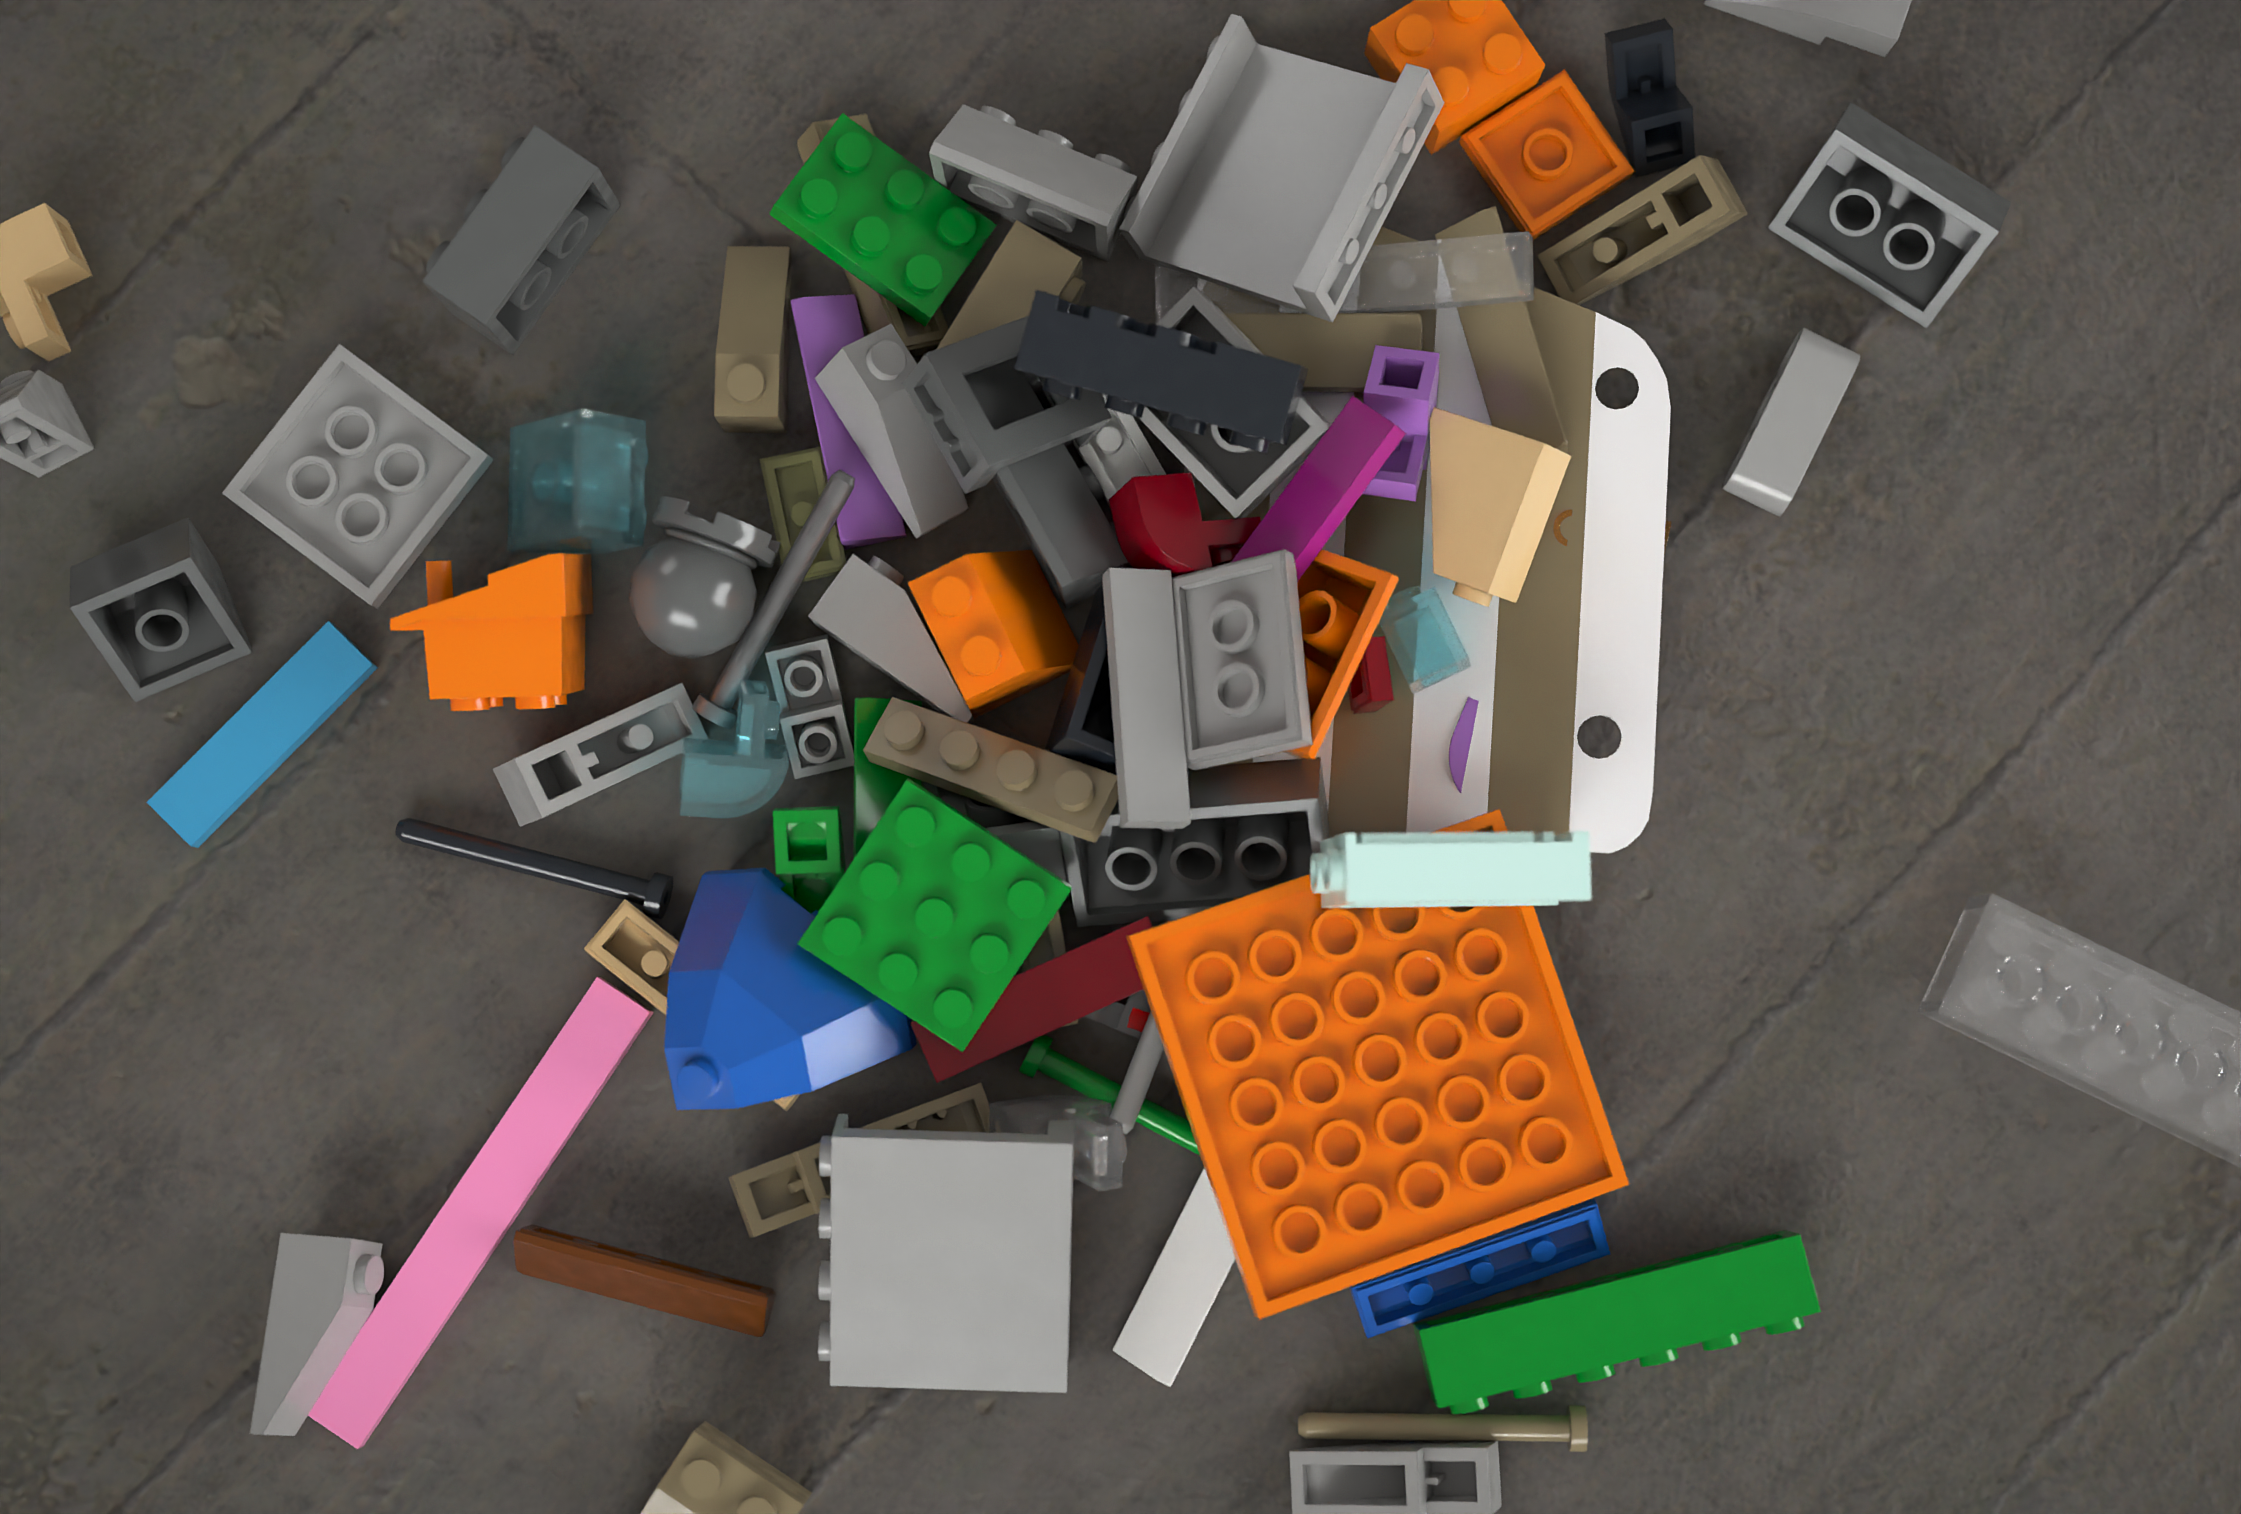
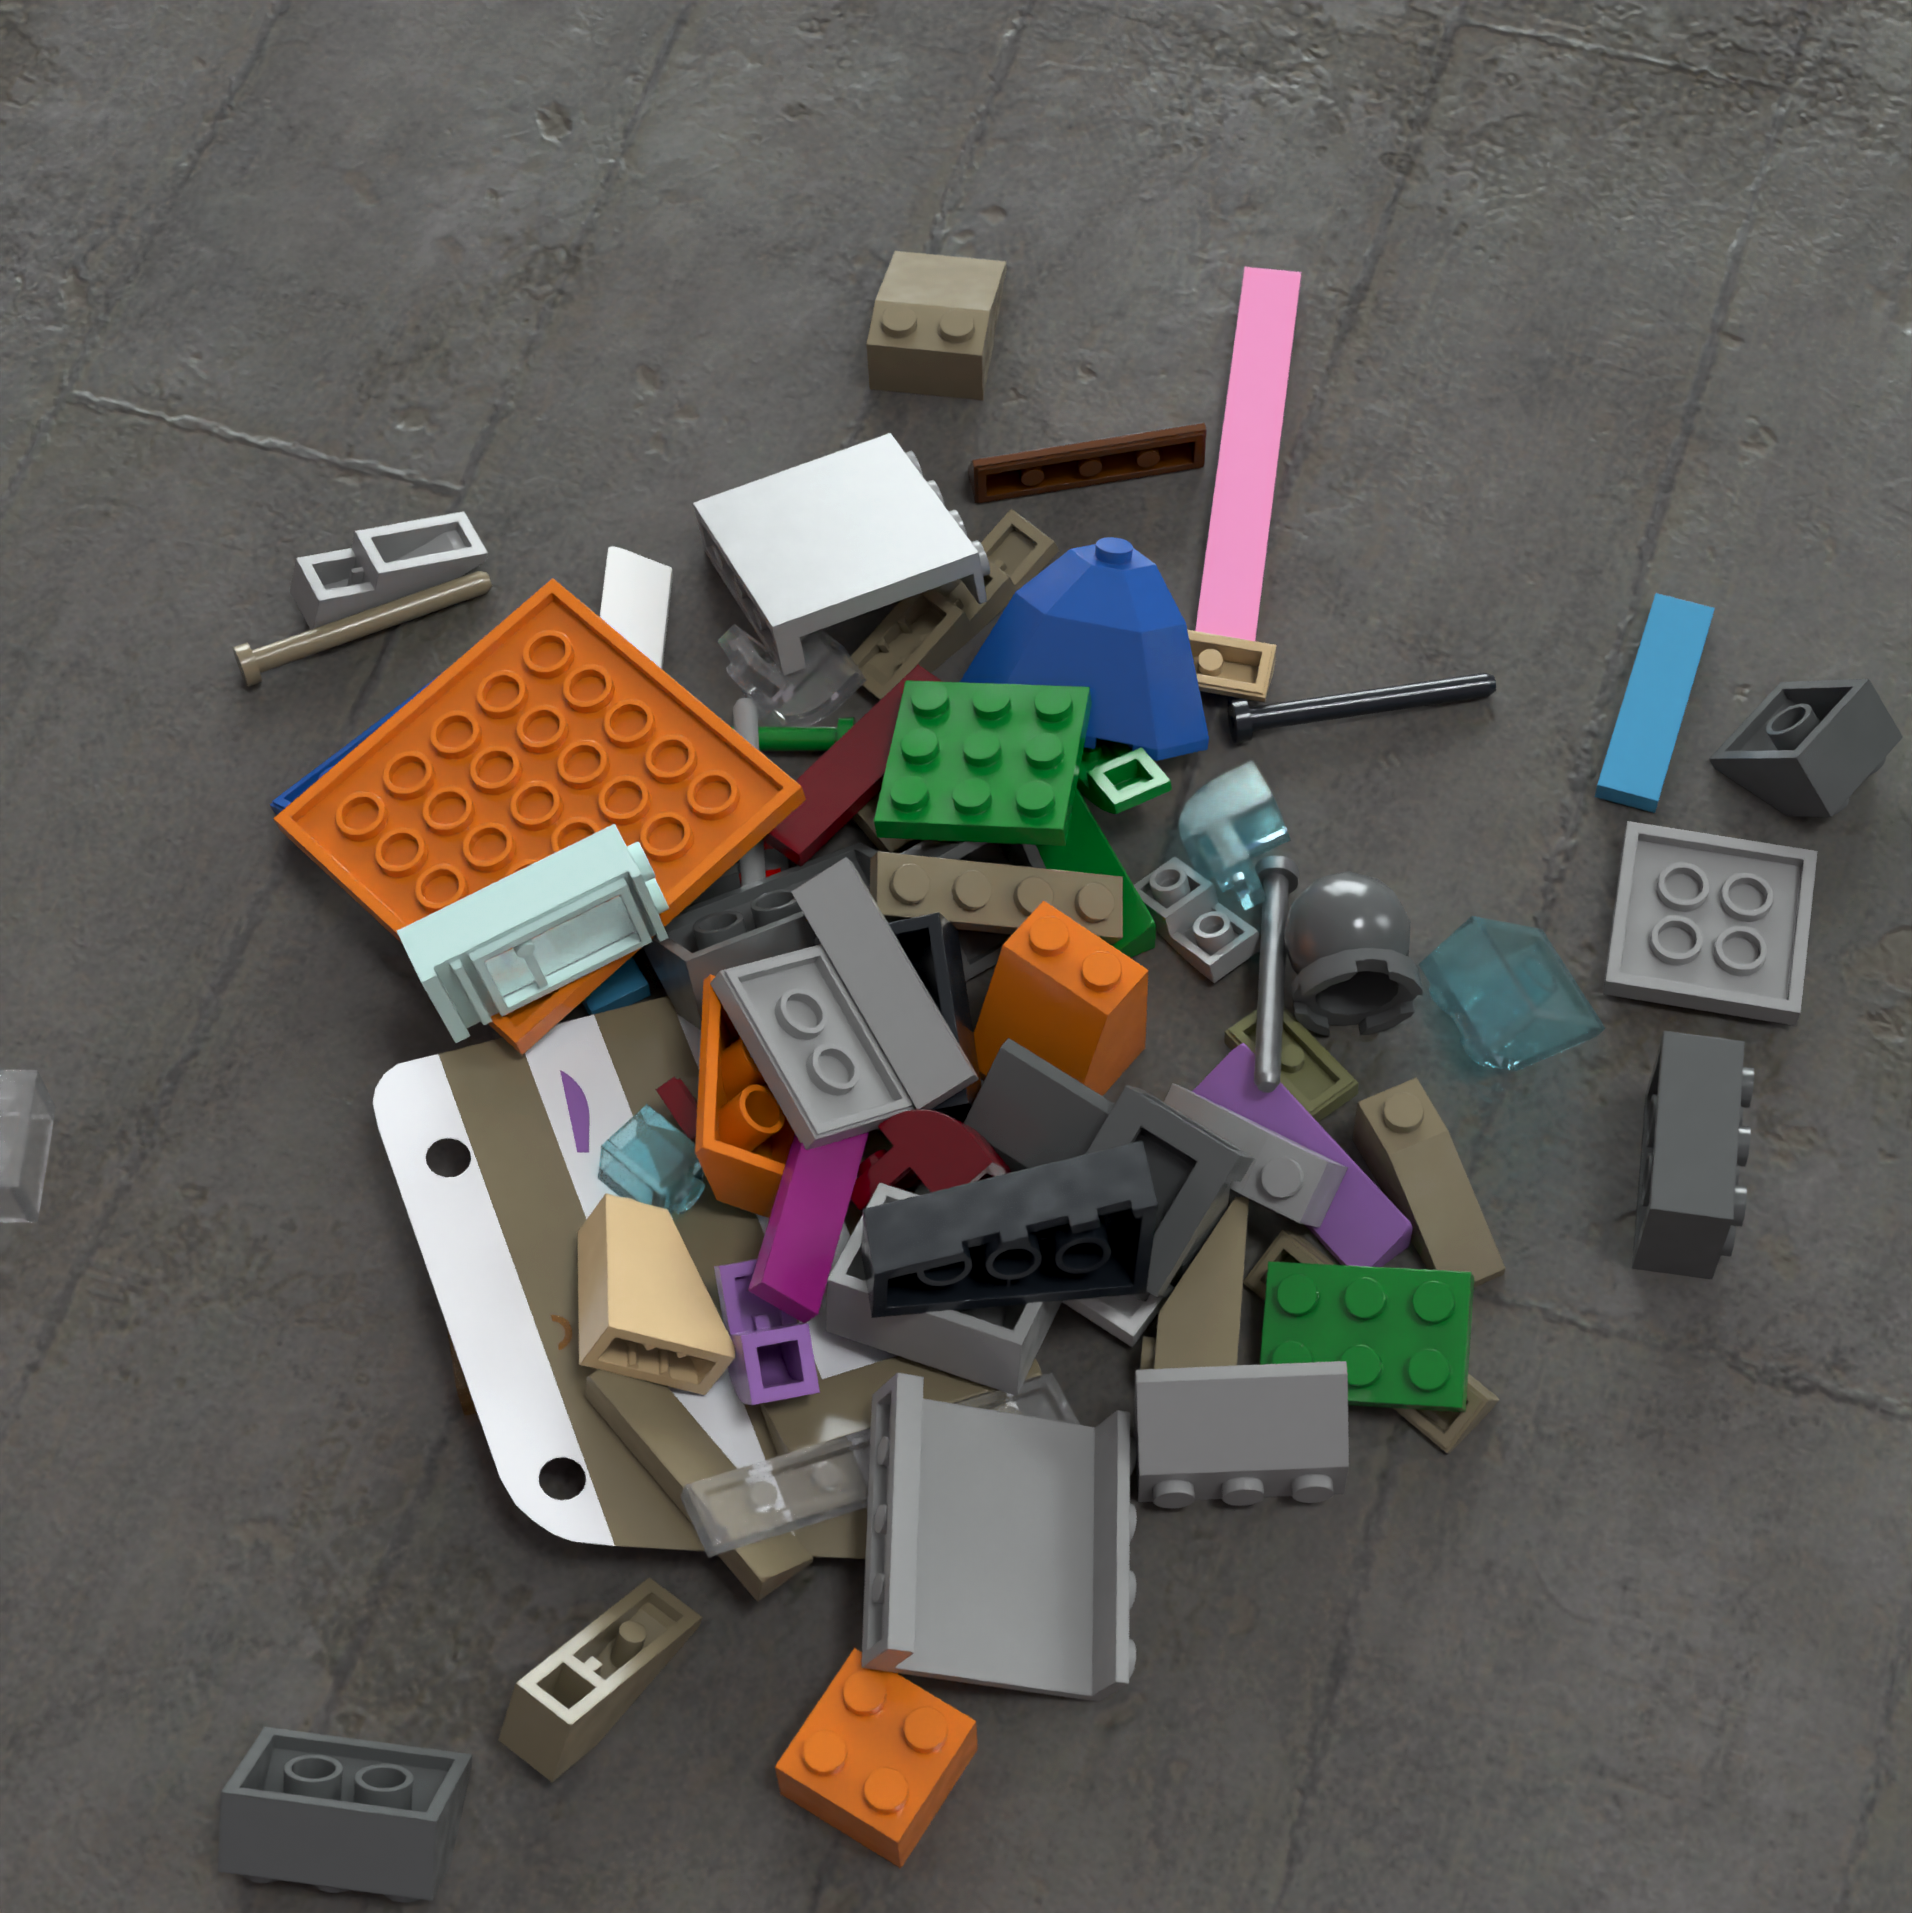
camera: 155 degrees right, 25 degrees down
light grey slope [250,1233,384,1436] -> none
orange piece [390,554,593,711] -> none
light grey slope [493,683,709,826] -> none
light grey slope [808,554,976,725] -> none
green brick [1413,1230,1821,1415] -> none
orange tile [1459,69,1634,243] -> none
black slope [1605,18,1695,177] -> none
light grey beam [1722,327,1860,517] -> none

